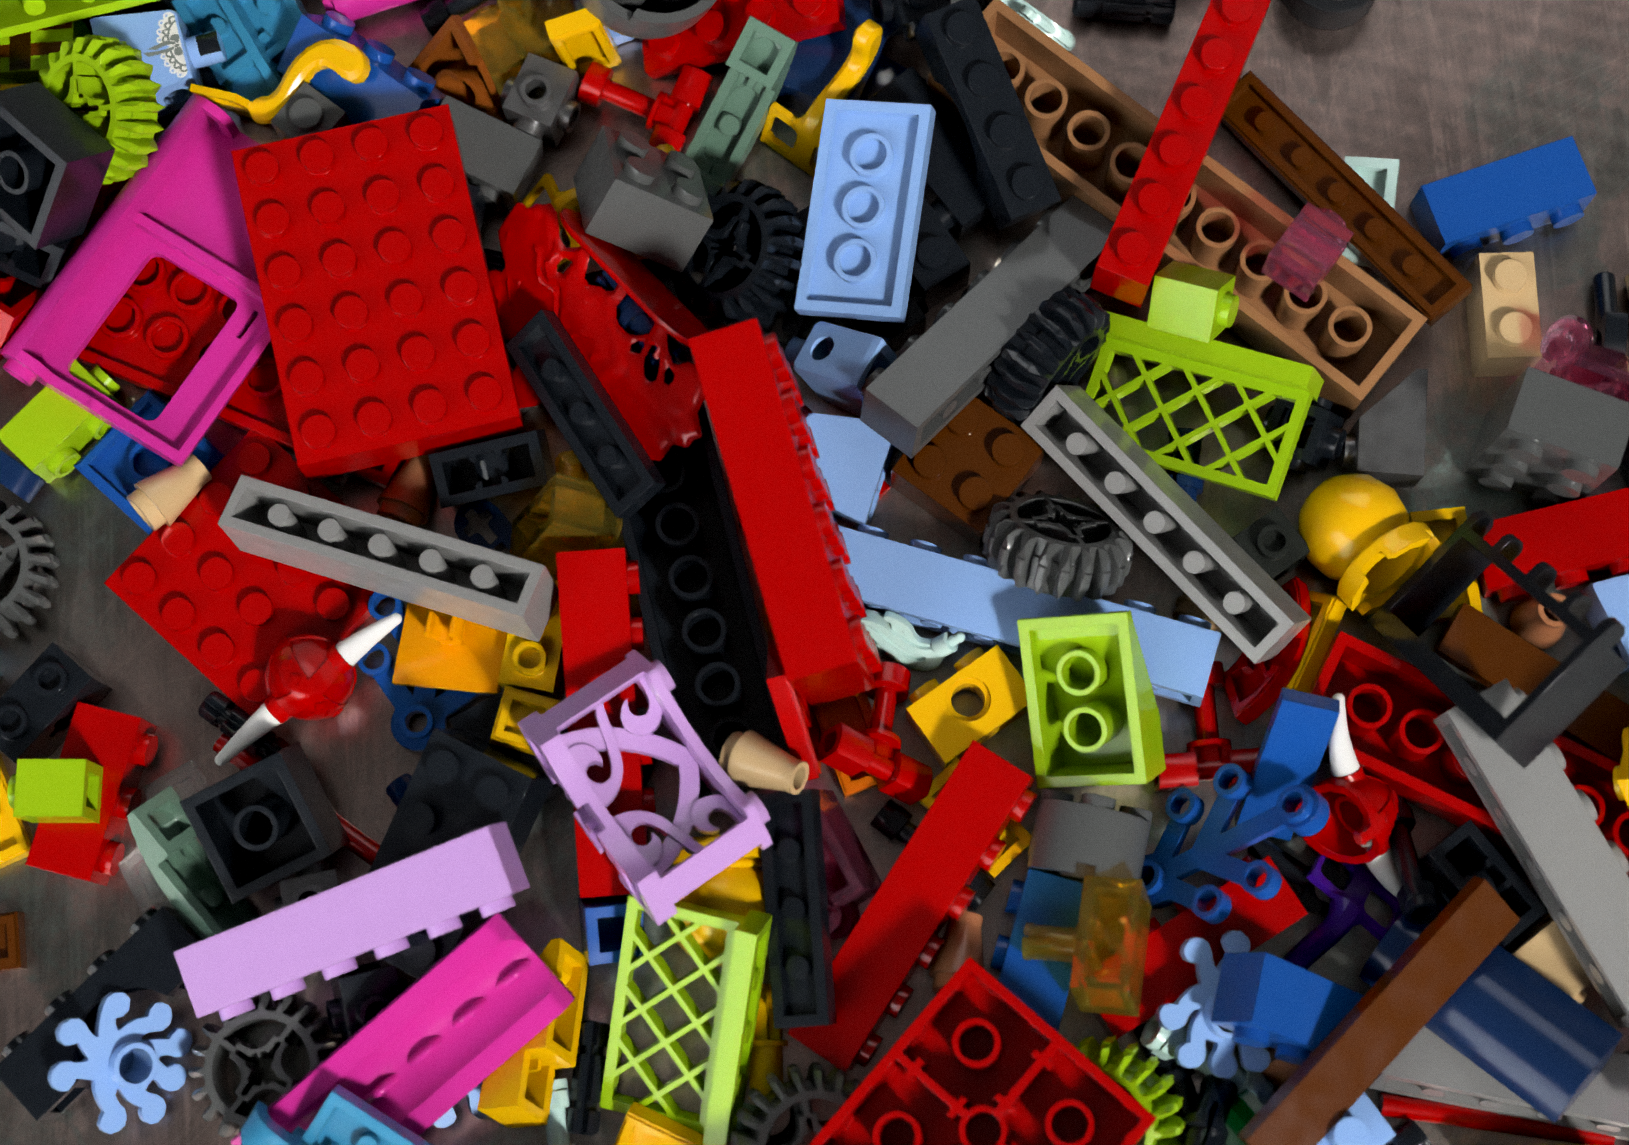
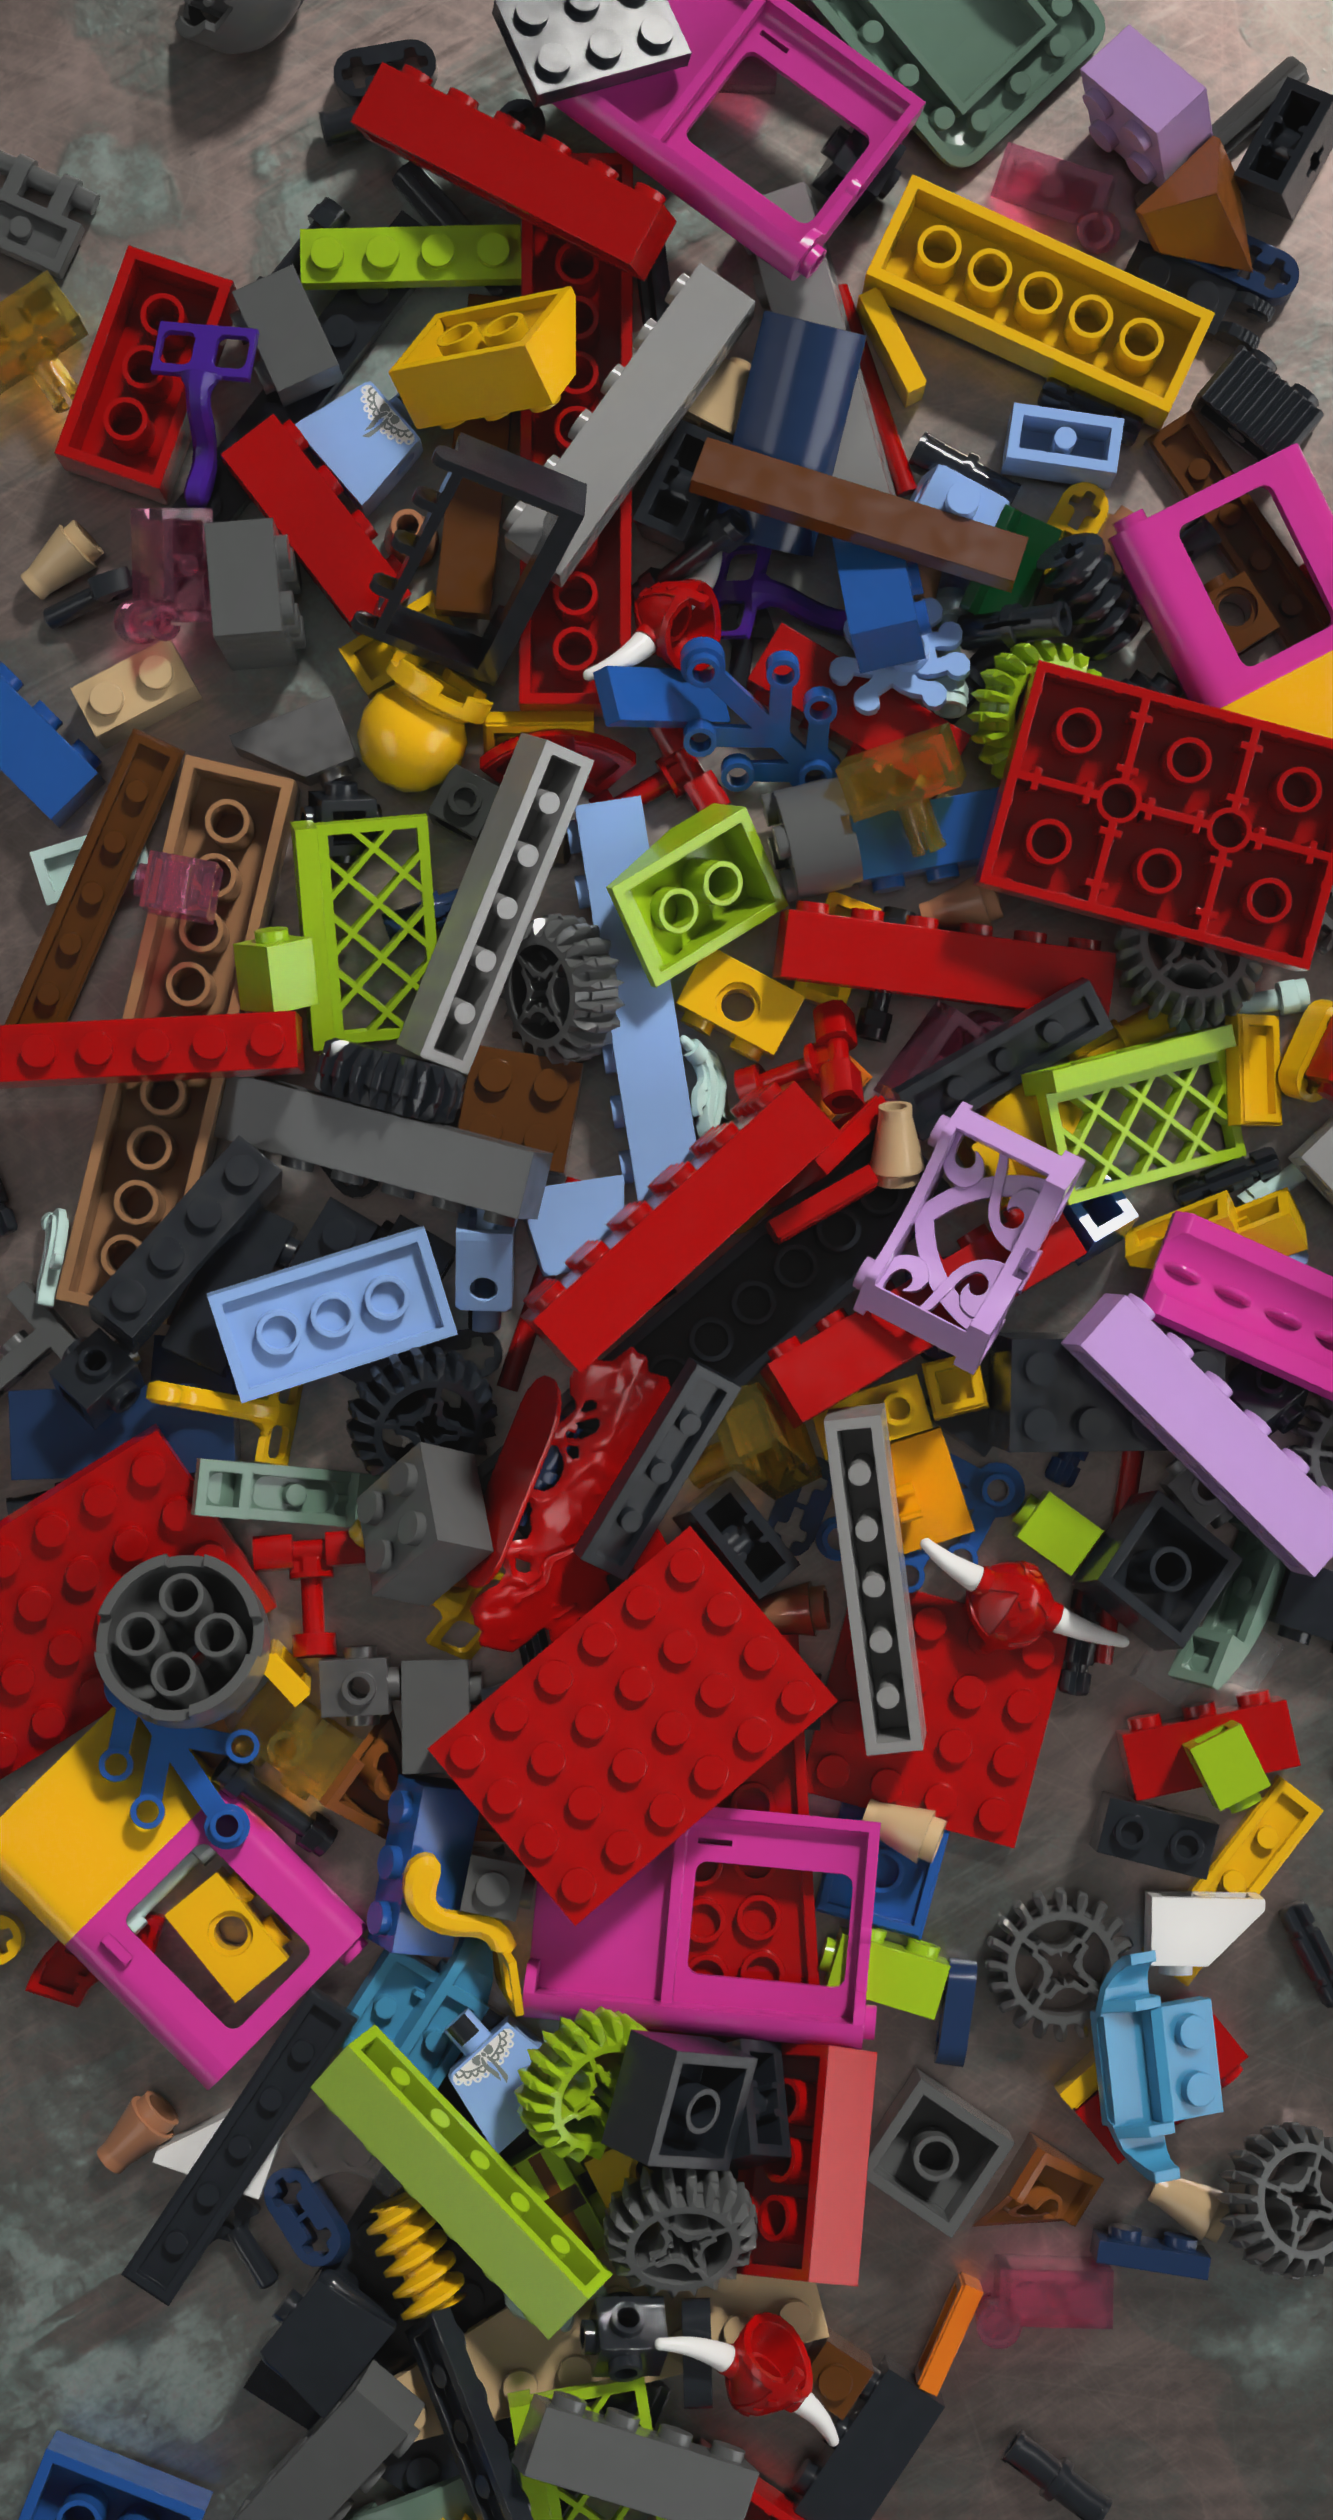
camera: 125 degrees left, 10 degrees up
none -> red tile [765,1164,879,1245]
none -> lime brick [1012,1490,1104,1576]

